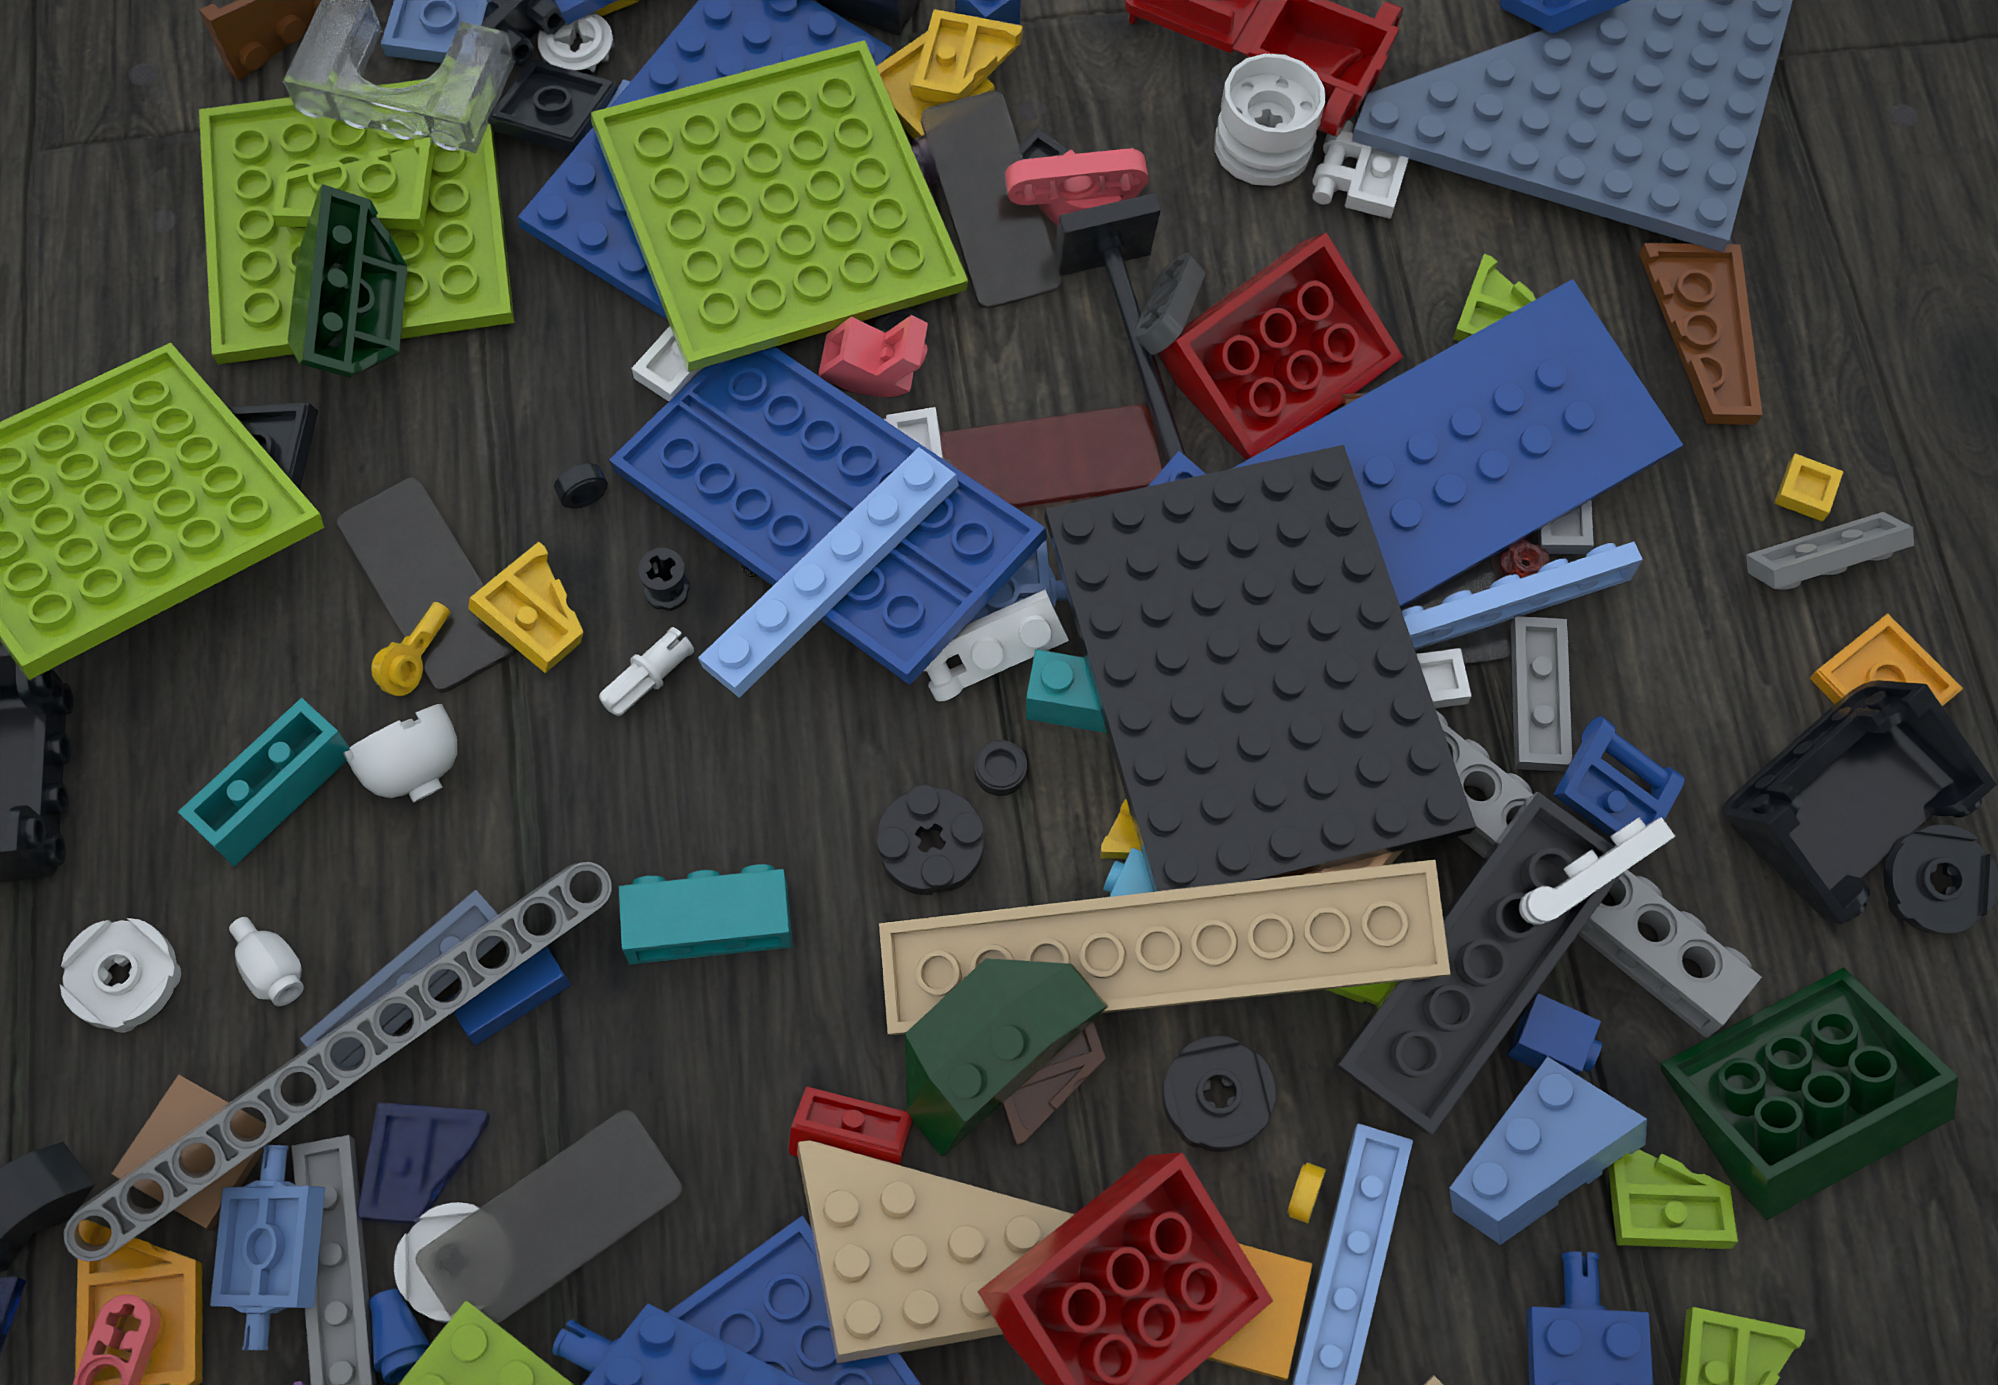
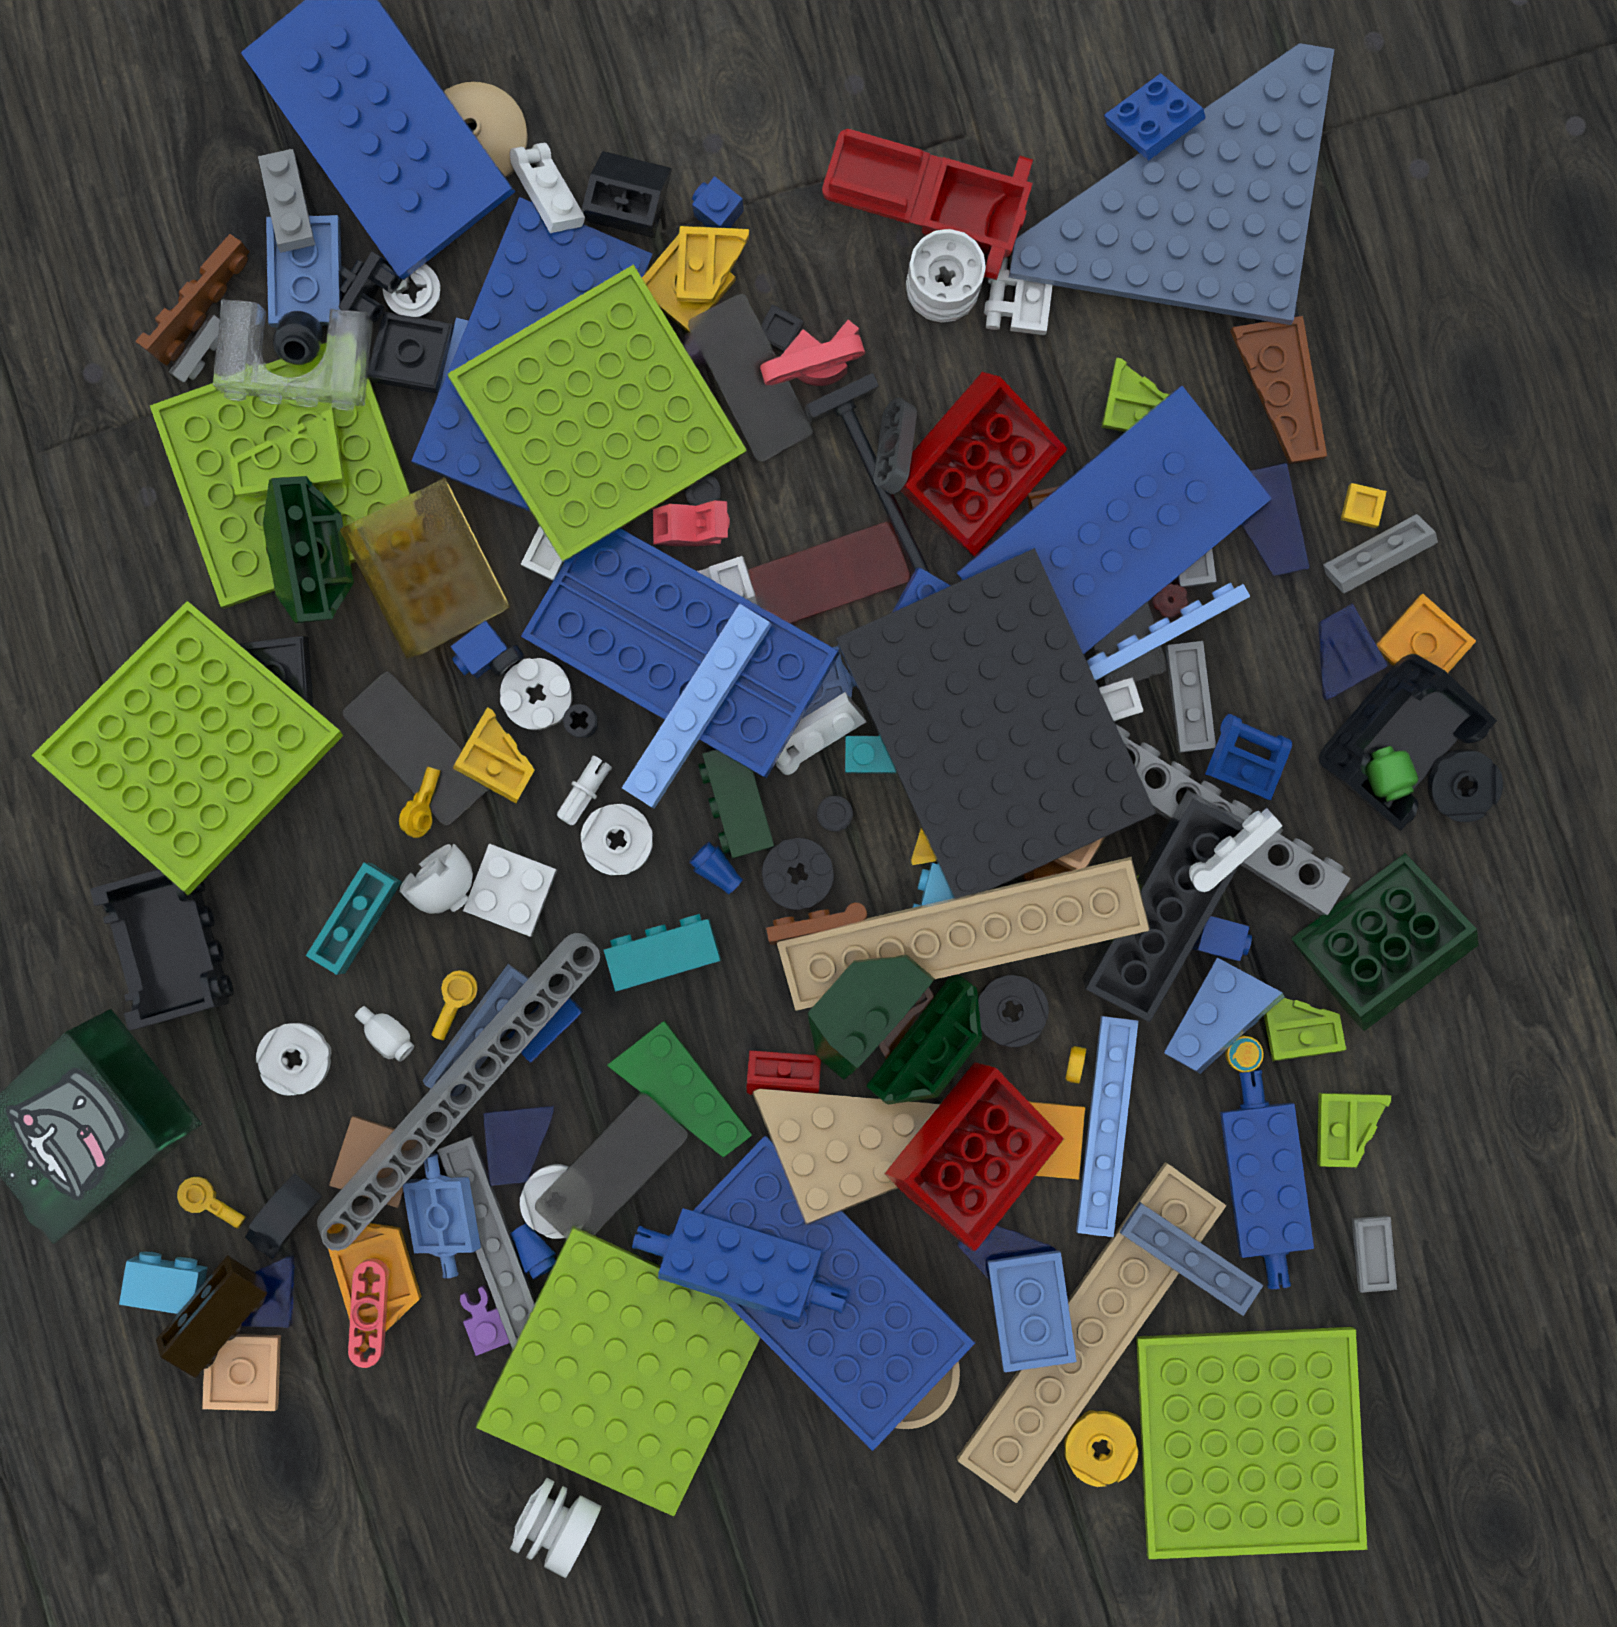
camera: 10 degrees left, 20 degrees up
none -> light grey plate [169,314,226,382]
none -> black head [272,311,323,365]
none -> clear yellow slope [340,478,510,659]
none -> yellow plate [431,970,478,1040]
none -> blue brick [450,621,508,678]
none -> white plate [463,844,557,937]
none -> white plate [500,658,573,730]
none -> white plate [581,804,653,875]
none -> green wing [607,1020,752,1158]
none -> blue cone [689,842,743,894]
none -> dark green brick [698,750,775,859]
none -> dark orange plate [766,903,867,945]
none -> dark green wedge [866,974,982,1105]
none -> yellow tile [1225,1036,1264,1072]
none -> clear blue wing [1241,463,1310,577]
none -> clear blue wing [1318,604,1388,701]
none -> bright green head [1365,746,1418,802]

